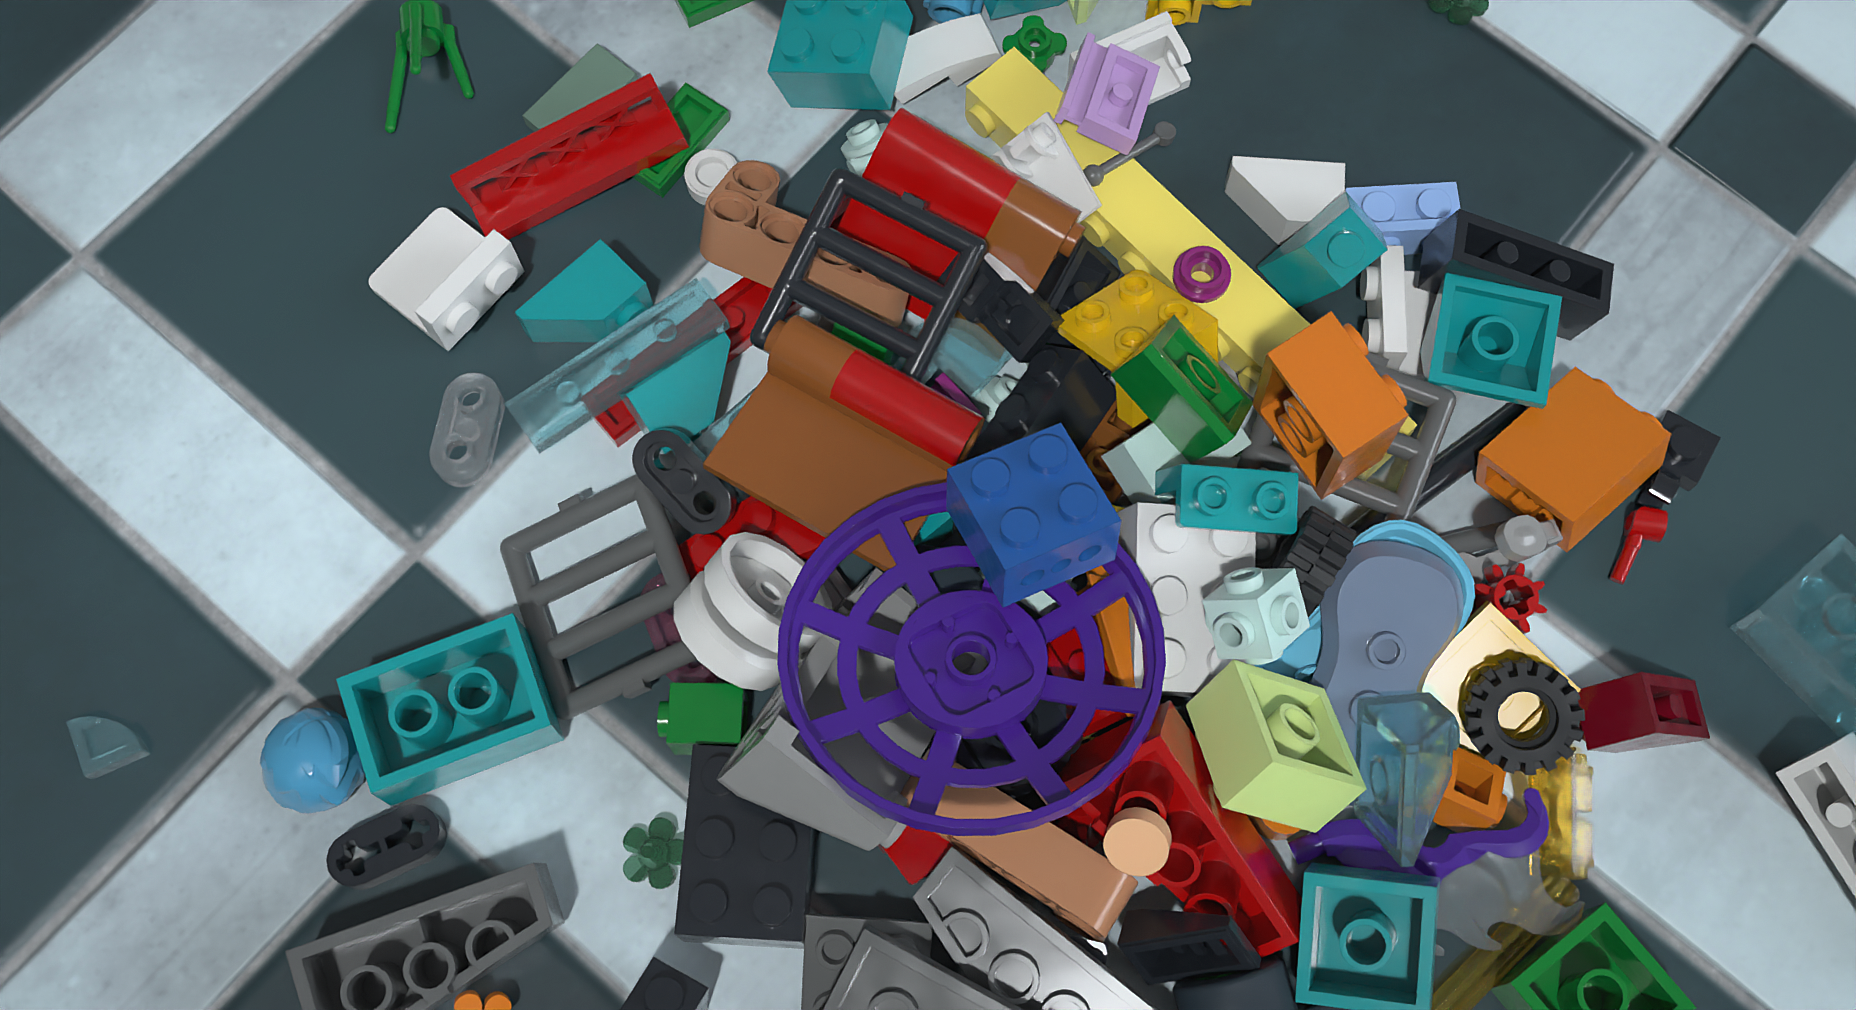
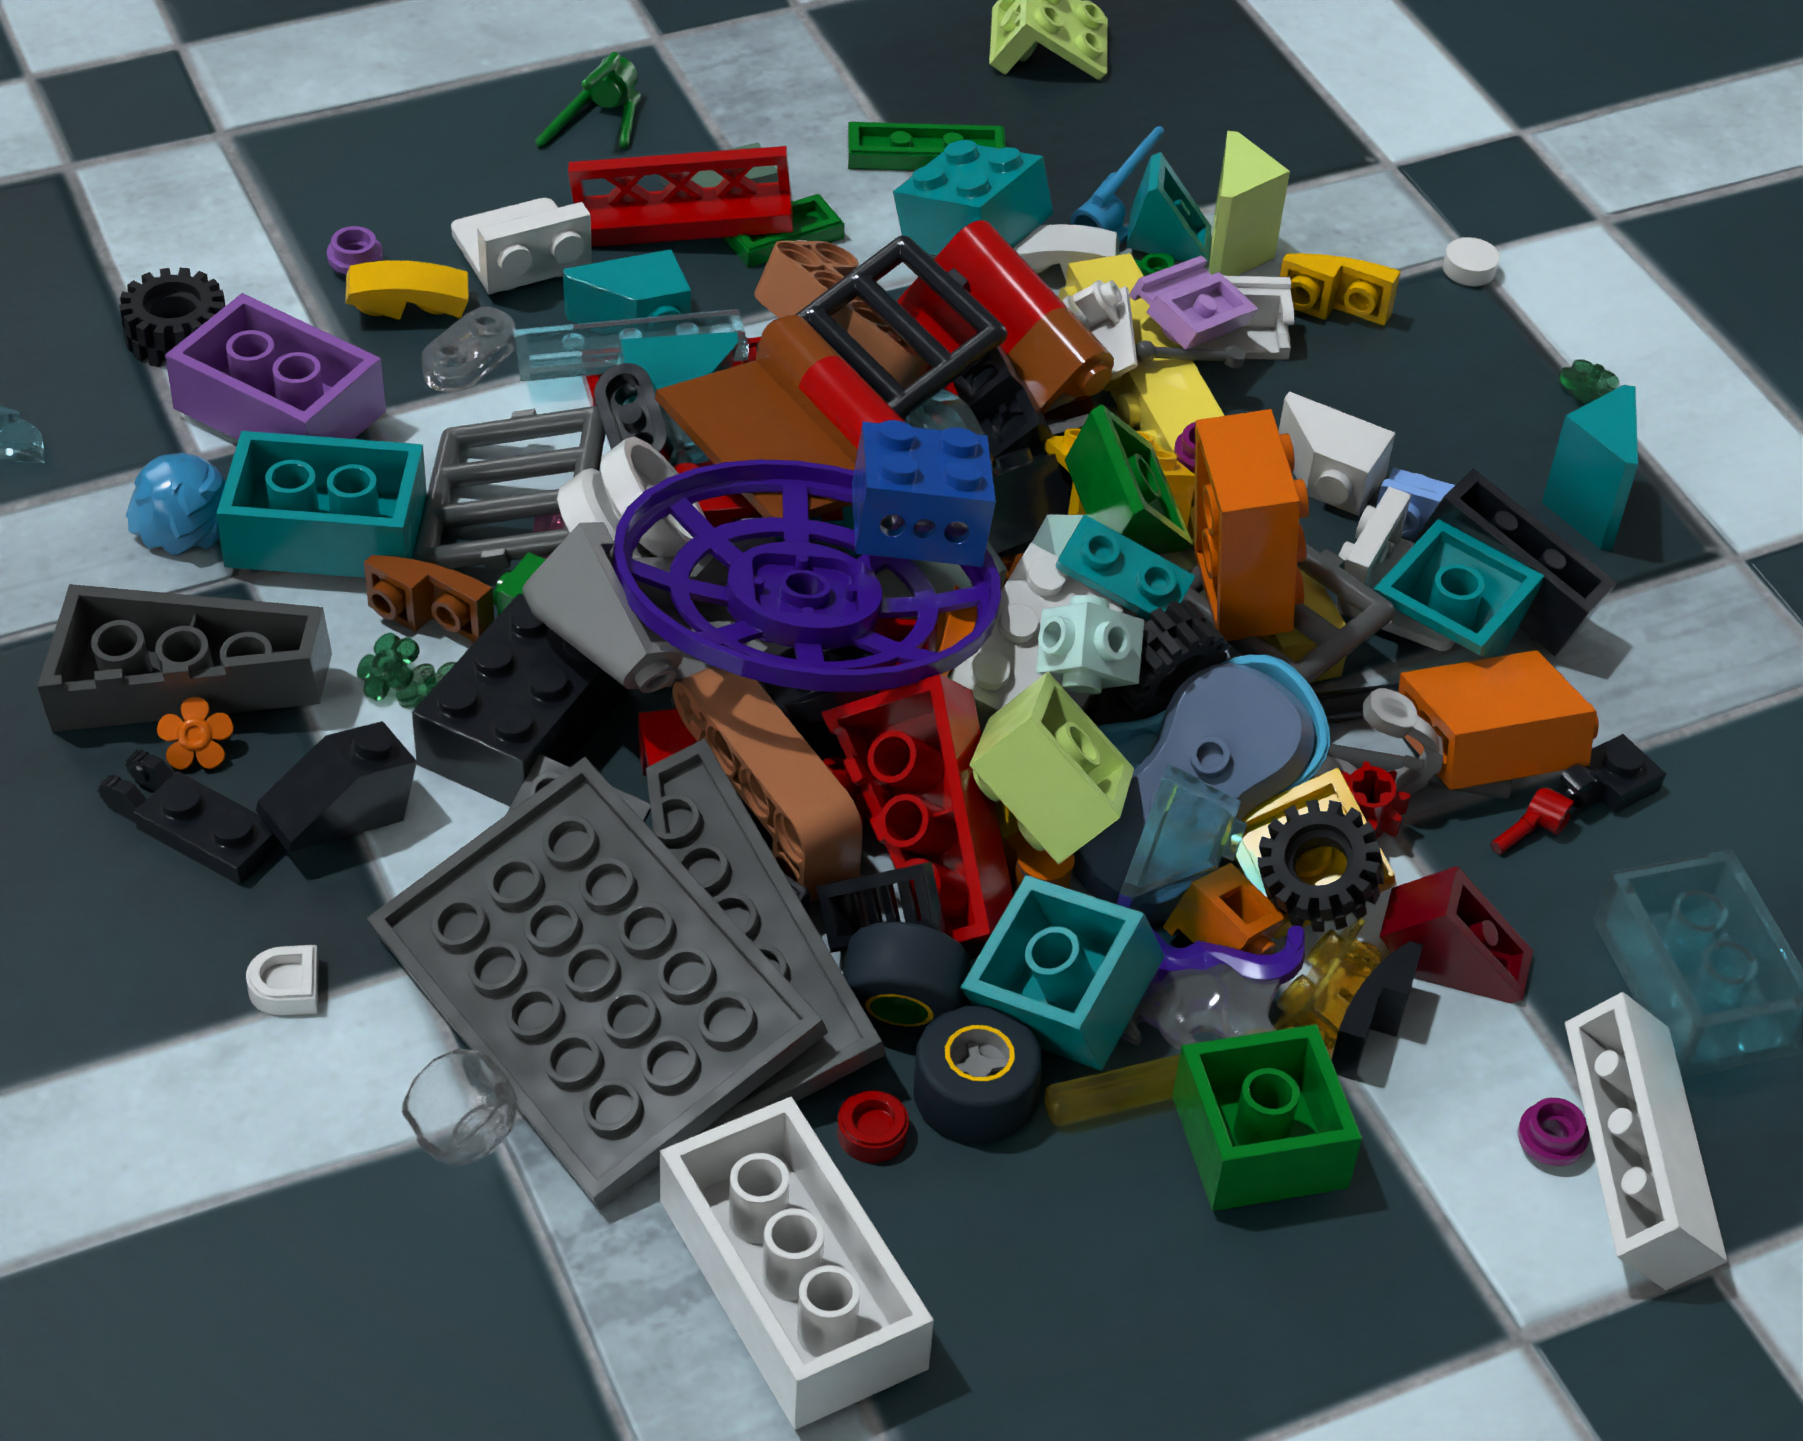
camera: 20 degrees right, 25 degrees down
black beam [326,804,447,890] -> none
light nougat tile [1103,807,1172,876] -> none
teal slope [1257,191,1388,309] -> none
none -> black tyre [119,267,225,368]
none -> medium lavender brick [165,293,386,440]
none -> medium lavender plate [327,226,383,275]
none -> yellow slope [345,261,469,320]
none -> clear green plant [357,632,420,701]
none -> dark orange slope [364,555,495,642]
none -> black slope [1331,941,1423,1081]
none -> magenta plate [1517,1098,1590,1166]
none -> teal slope [1541,385,1638,551]

